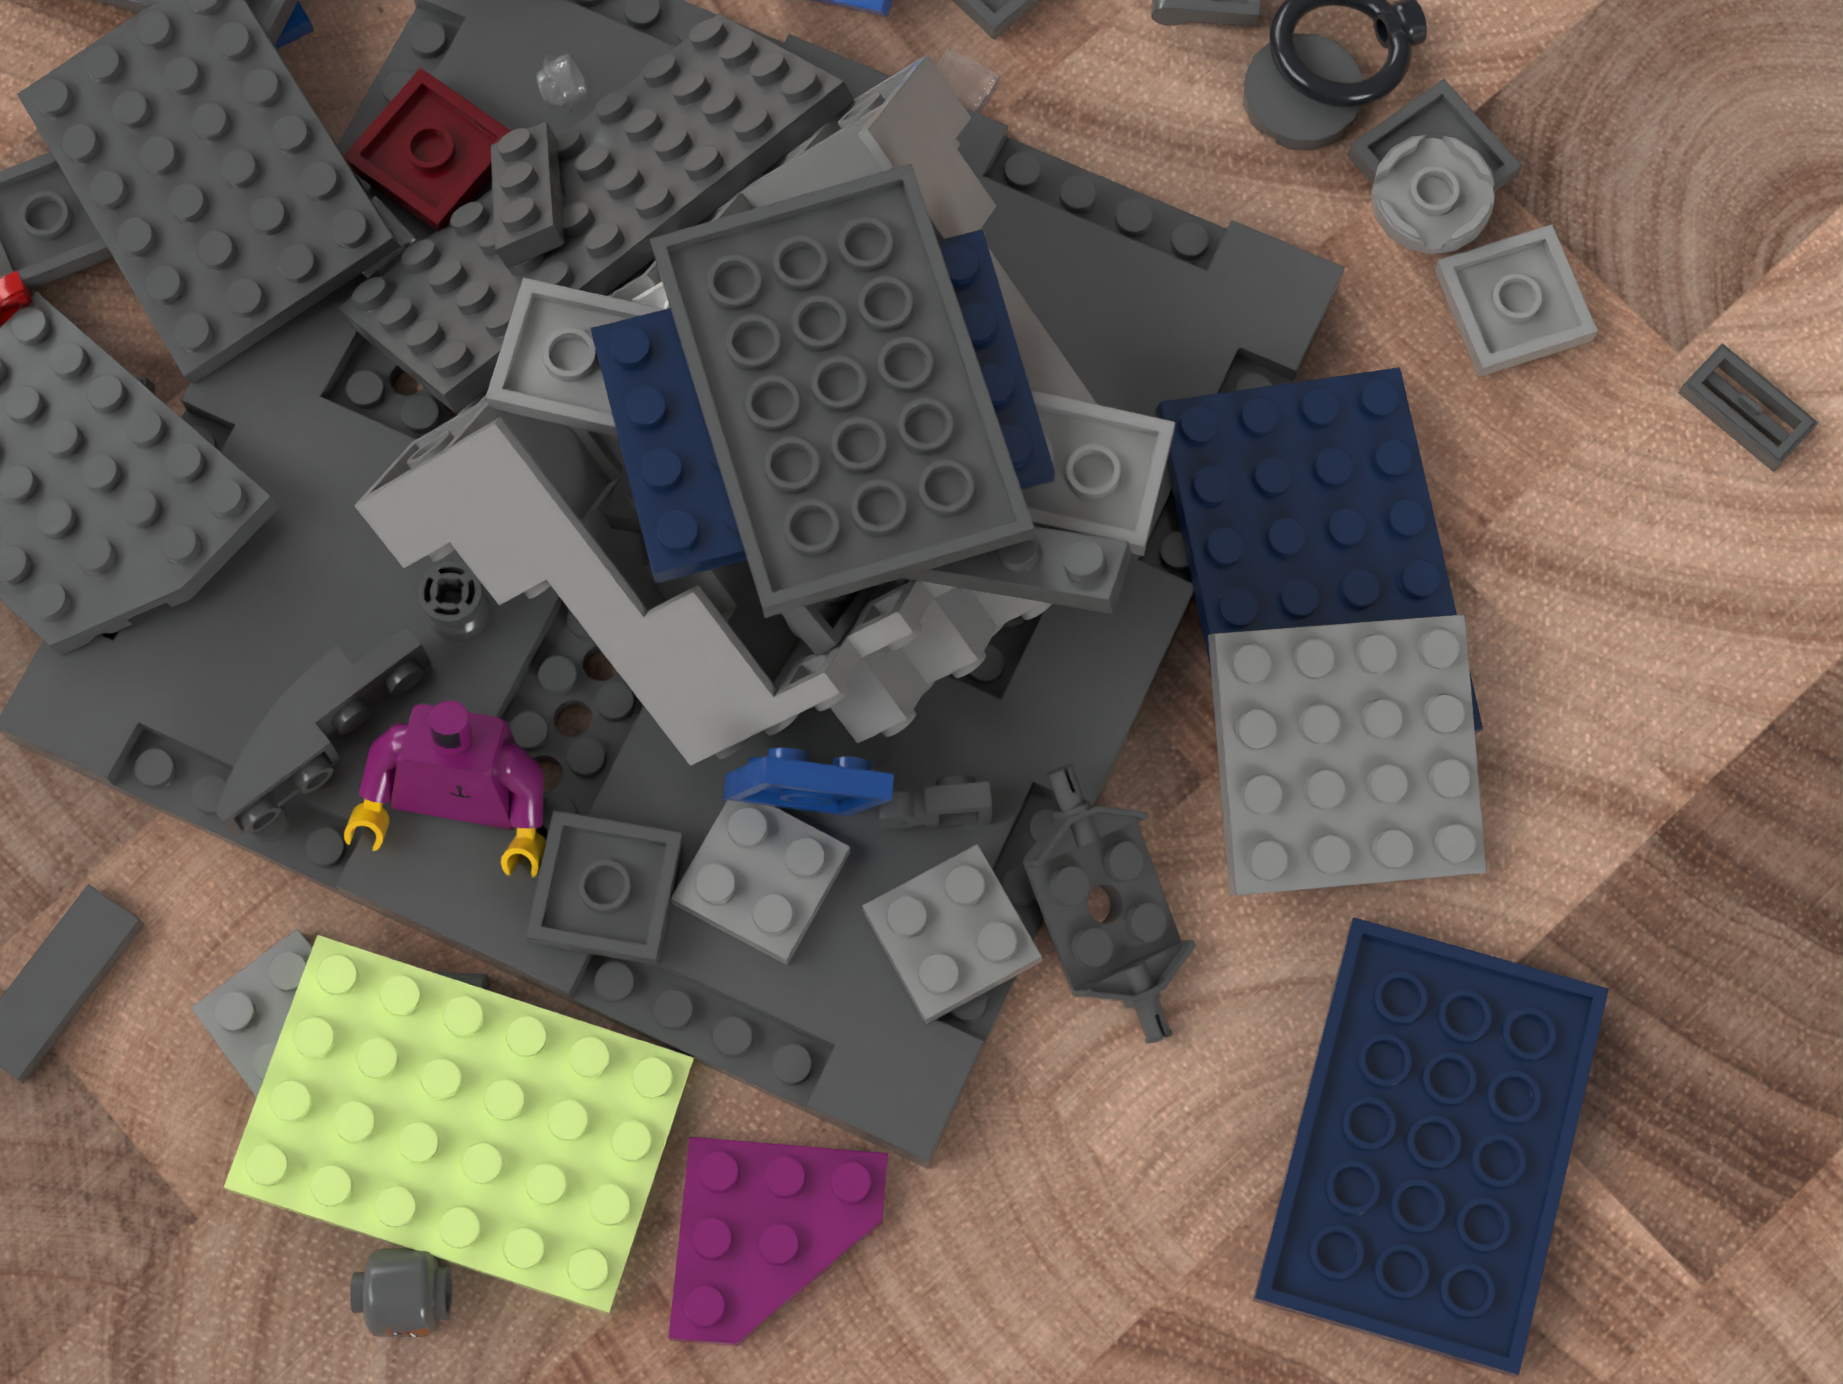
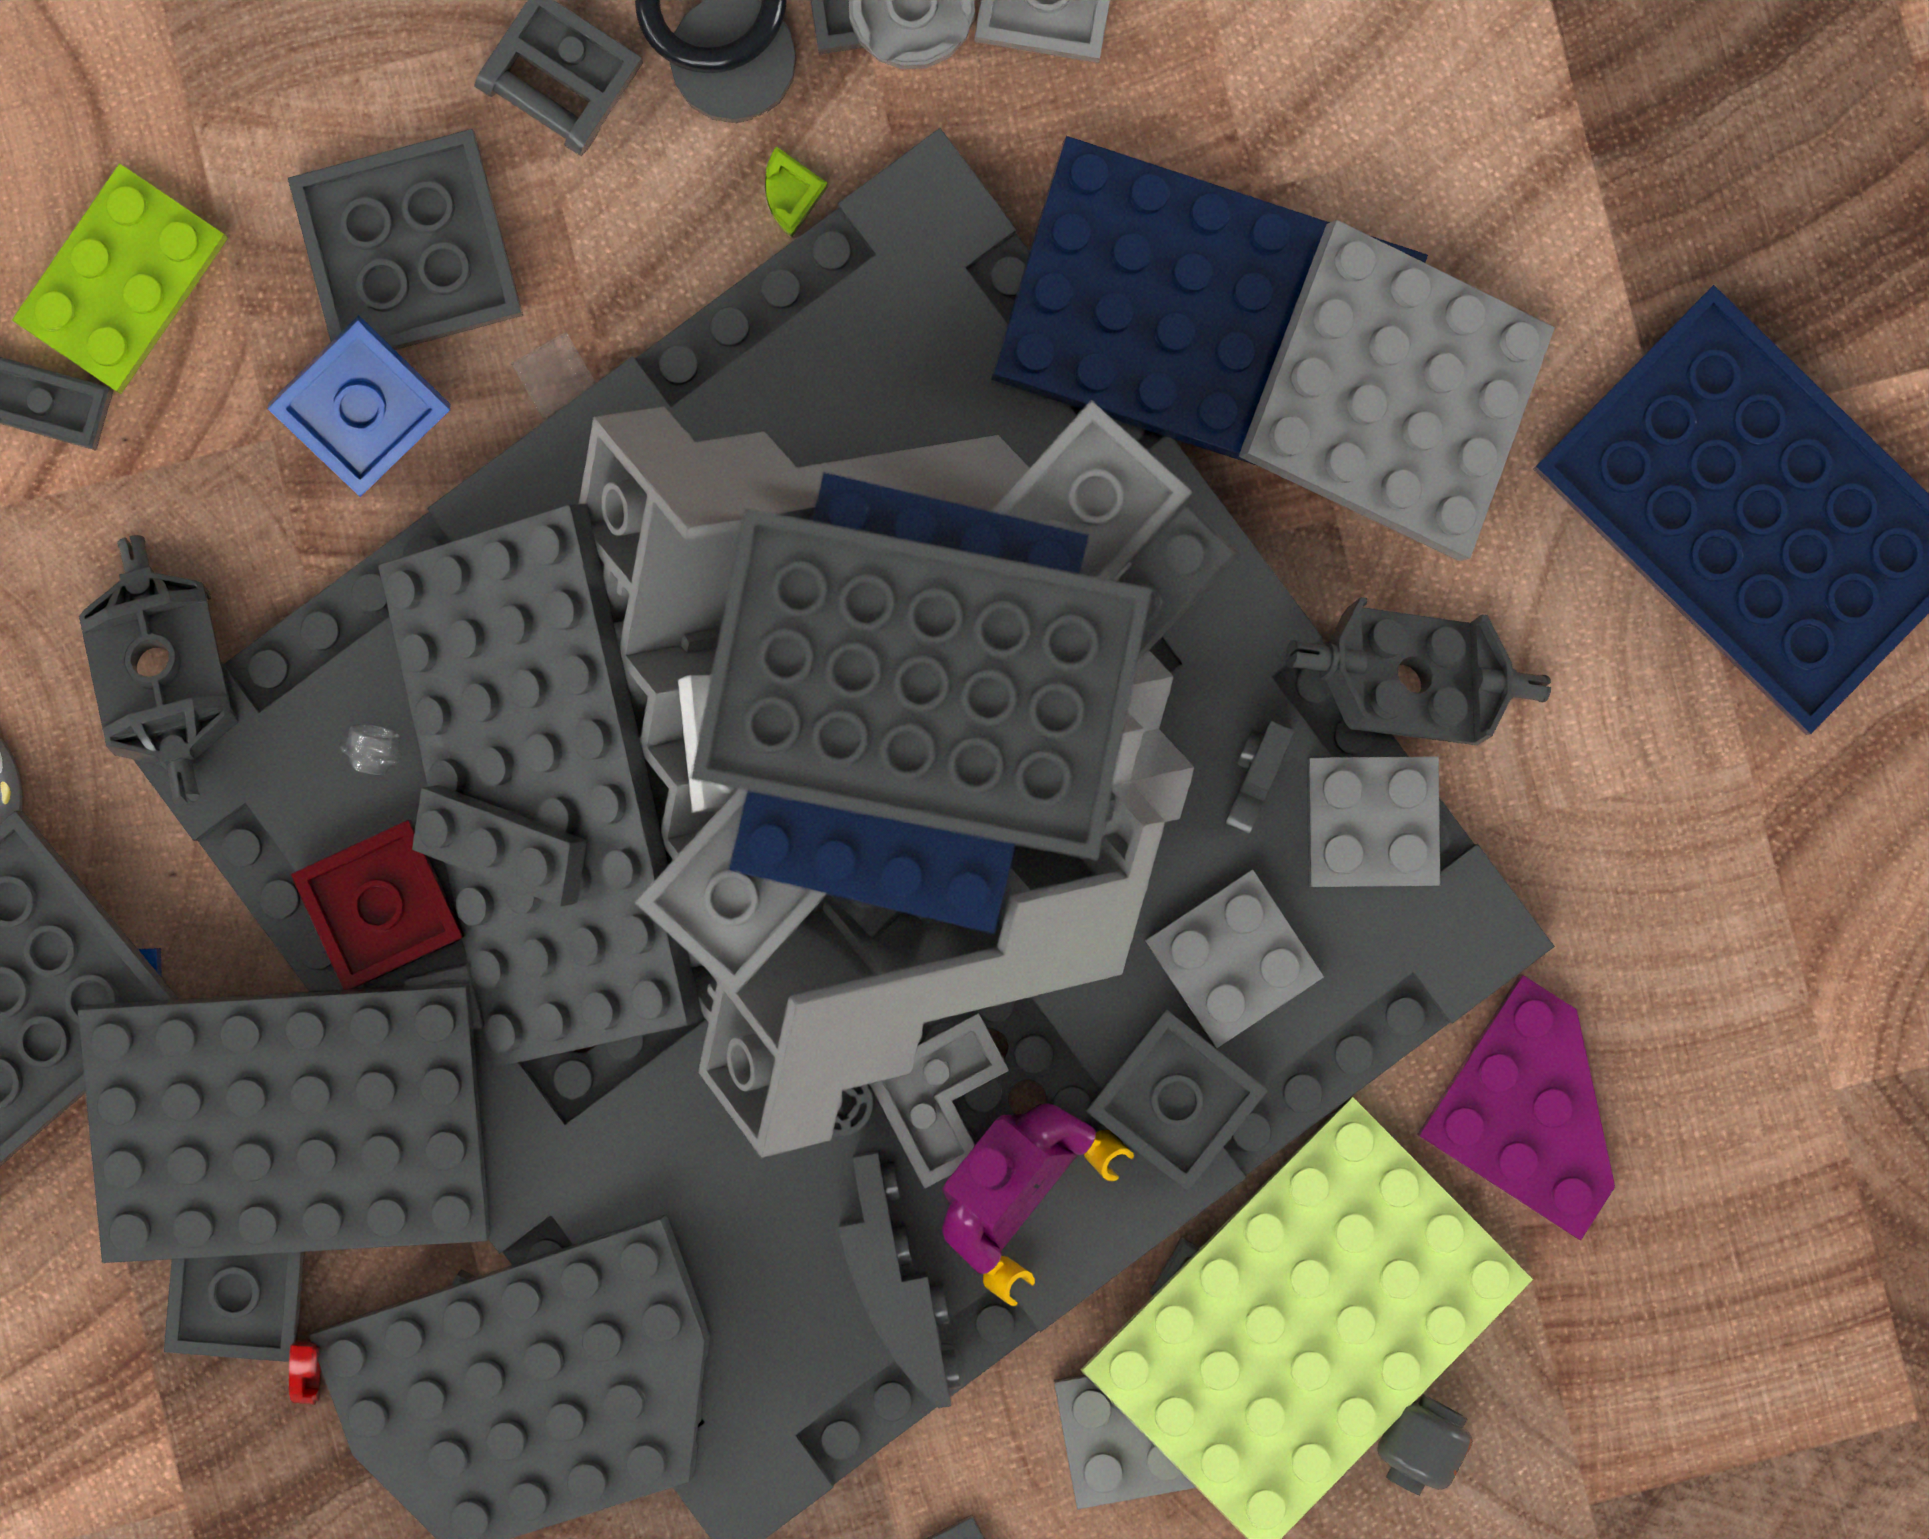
camera: 65 degrees left, 15 degrees up
blue plate [723,748,894,816] -> none
none -> lime tile [765,146,829,238]
none -> light grey plate [870,1013,1009,1189]

